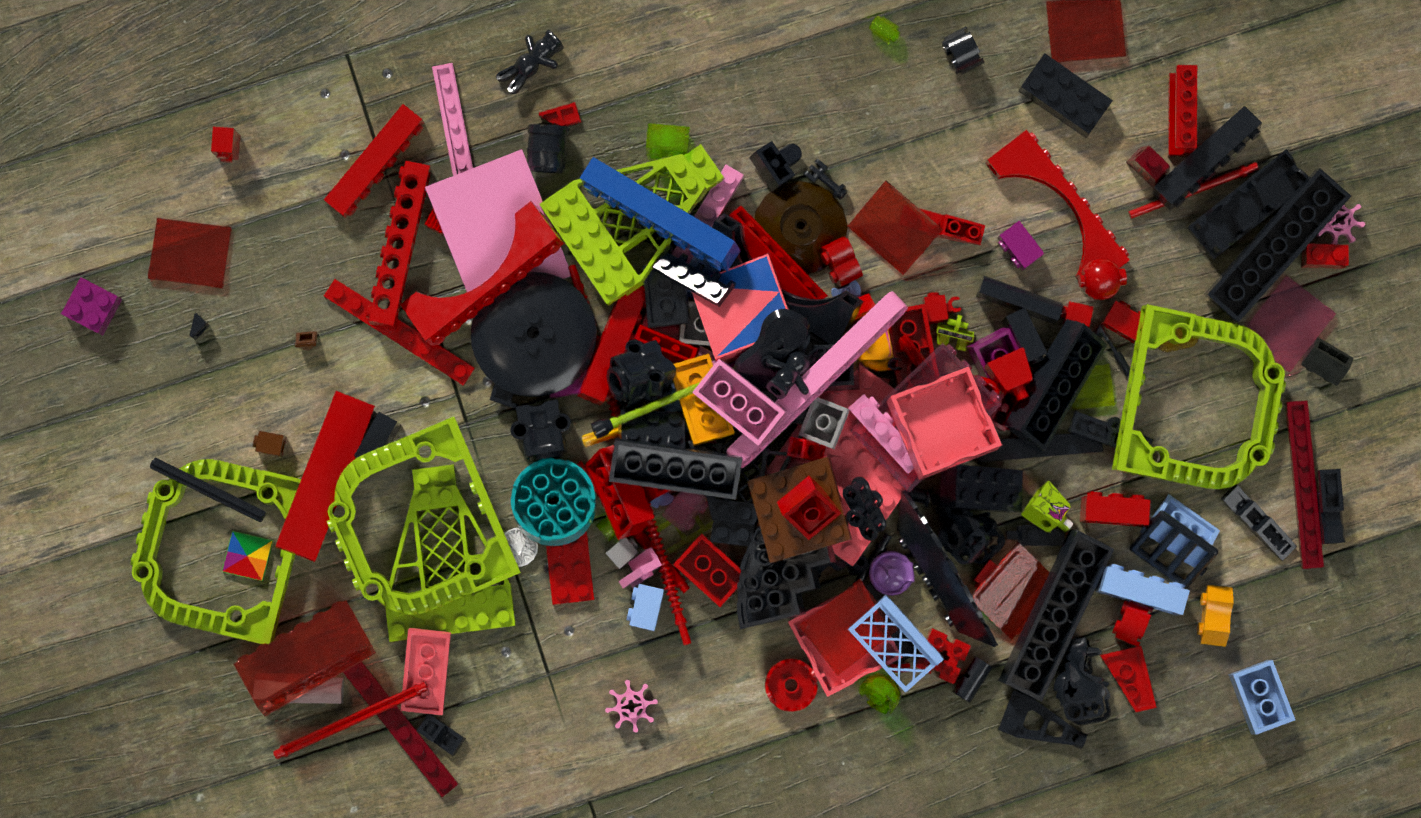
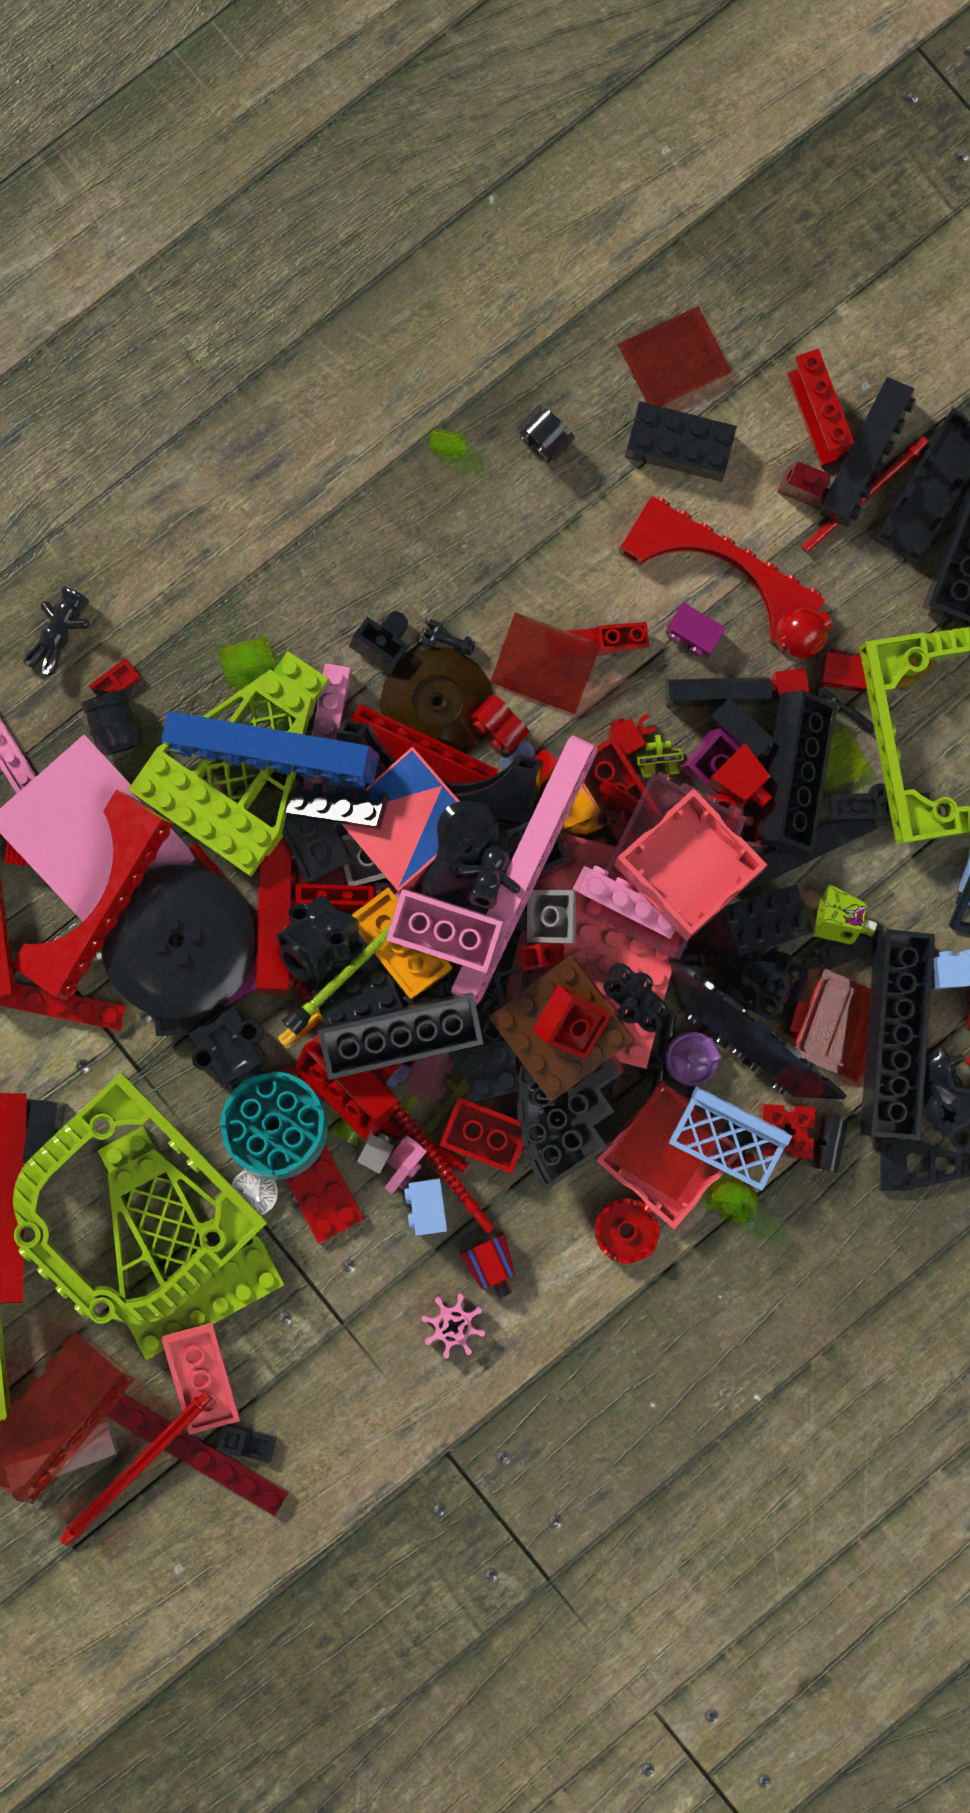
camera: 25 degrees left, 0 degrees up
red brick [1080,491,1150,527] -> none
none -> torso [459,1233,515,1299]

